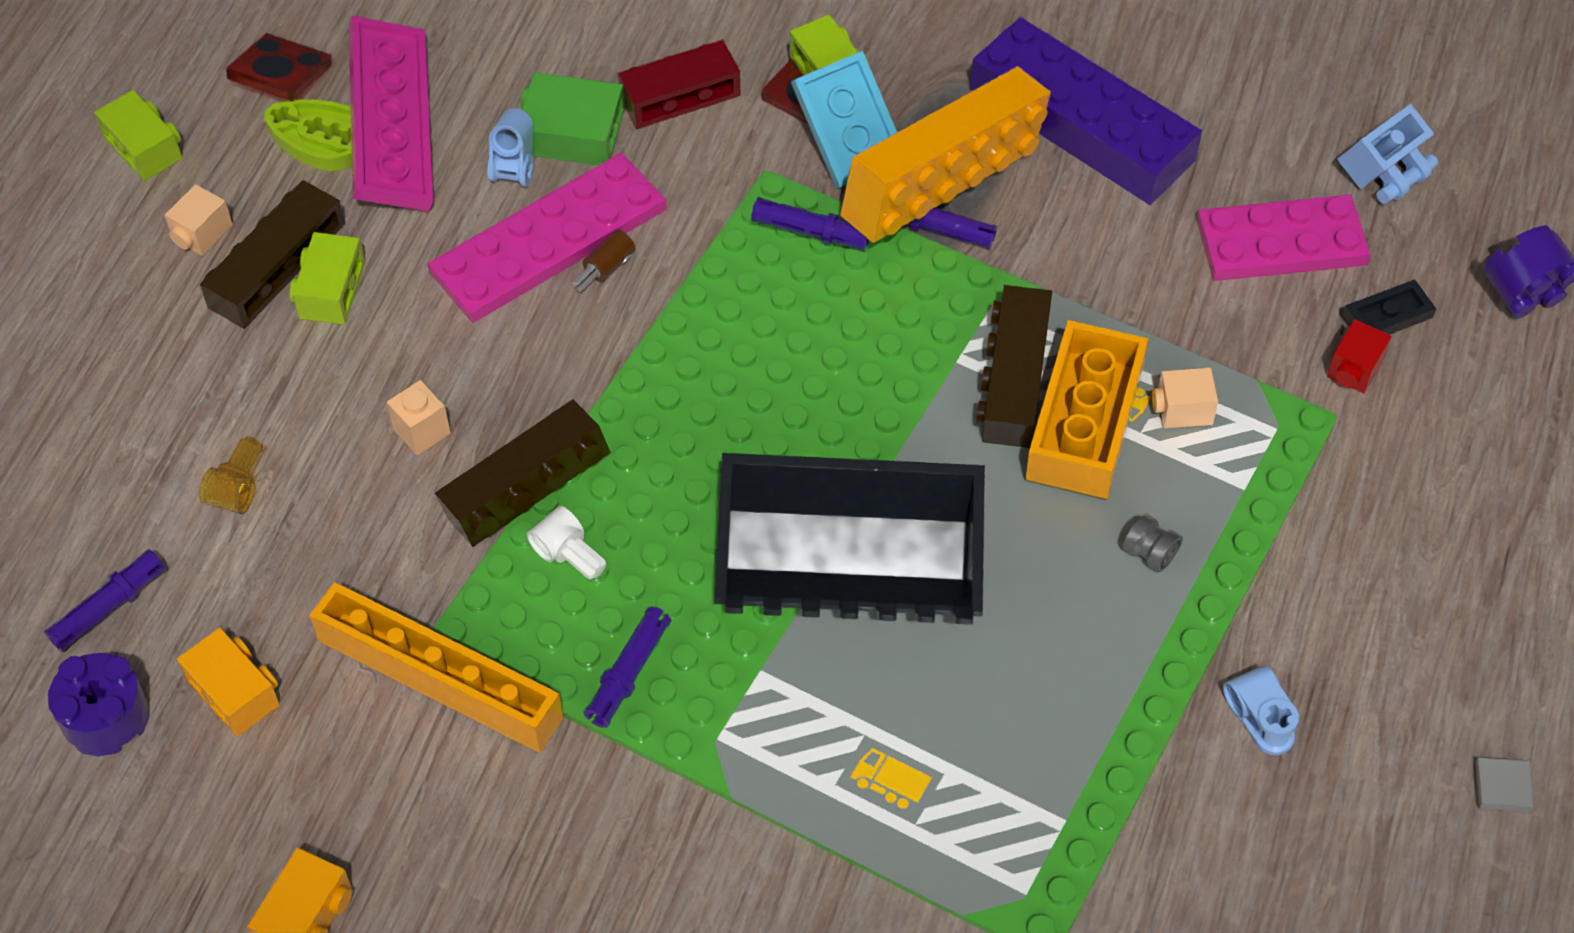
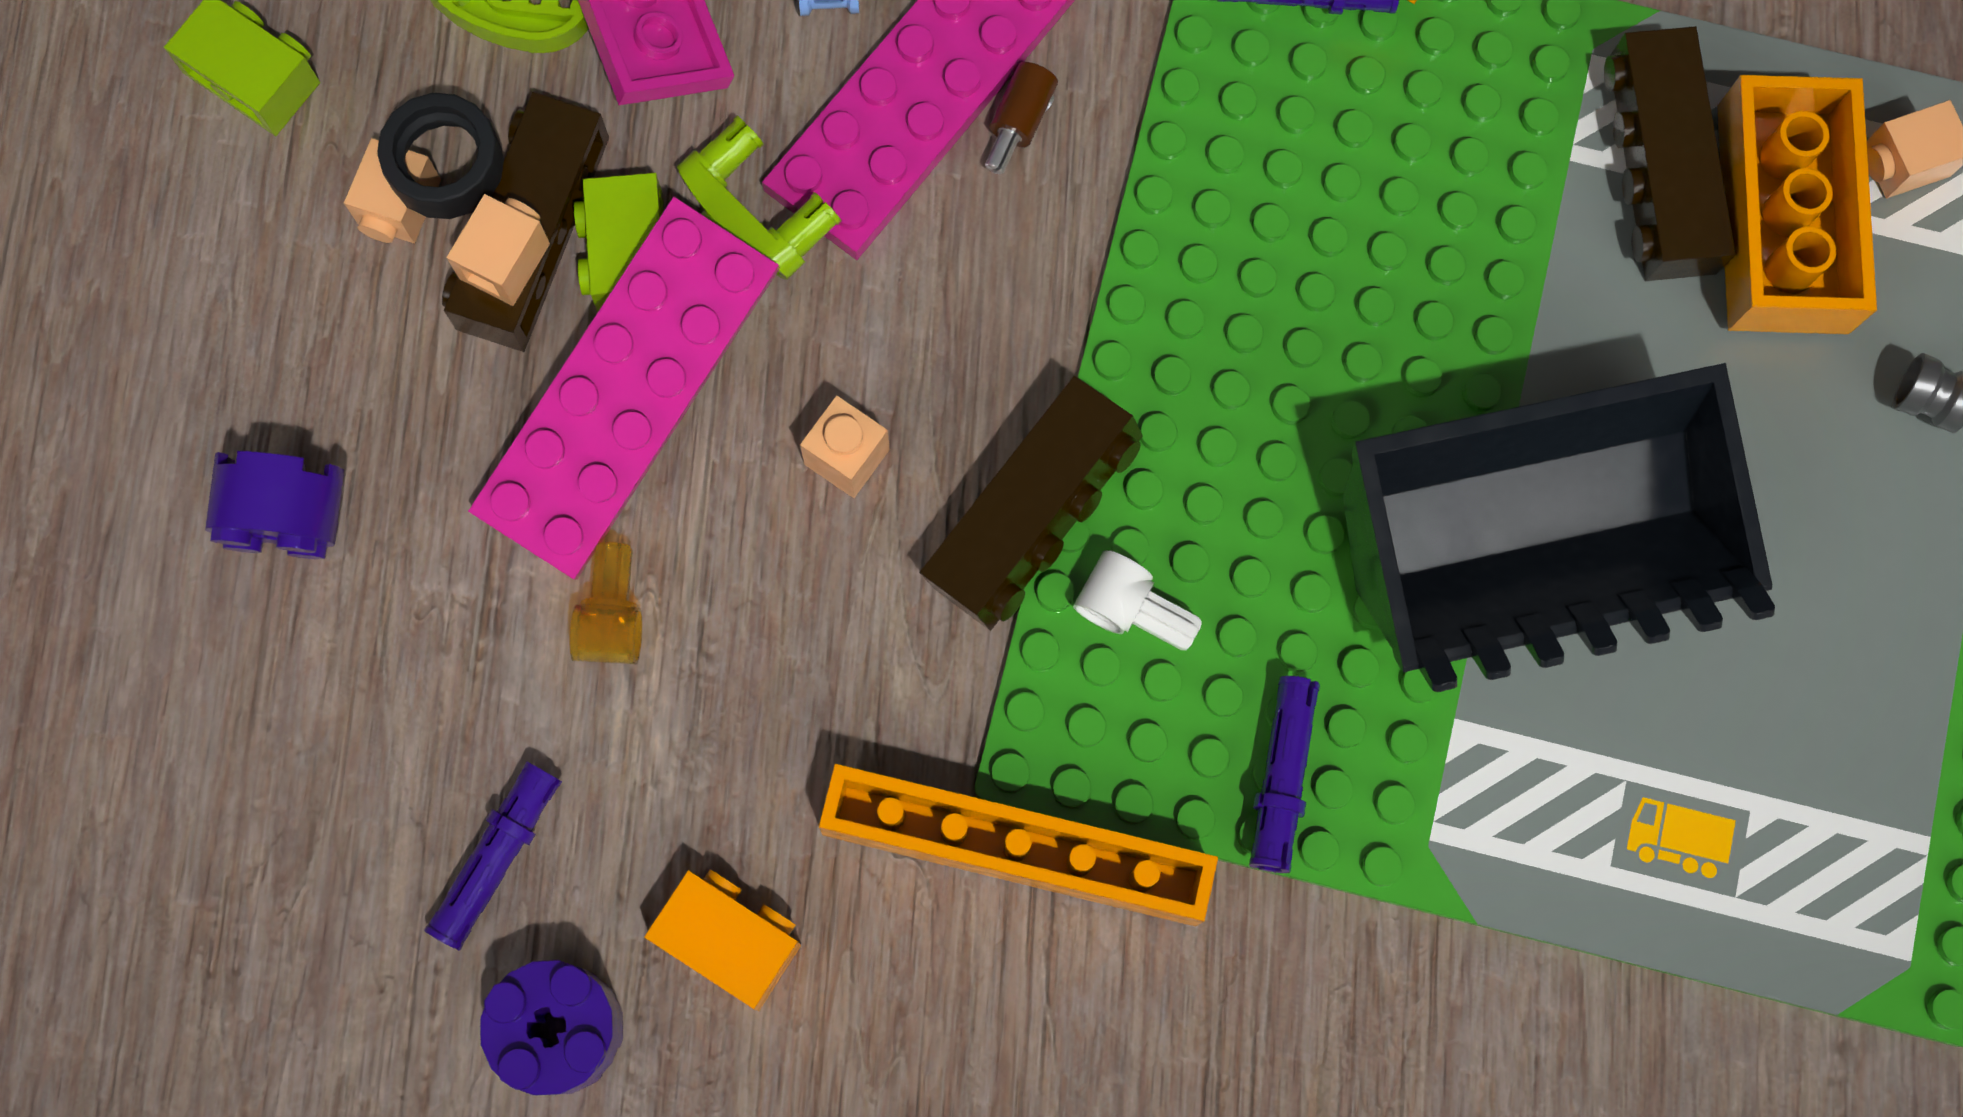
camera: 20 degrees left, 20 degrees up
none -> dark purple brick [205,451,344,560]
none -> black tyre [377,92,504,219]
none -> light nougat brick [446,194,550,306]
none -> dark pink plate [468,197,780,580]
none -> lime connector [677,116,842,280]

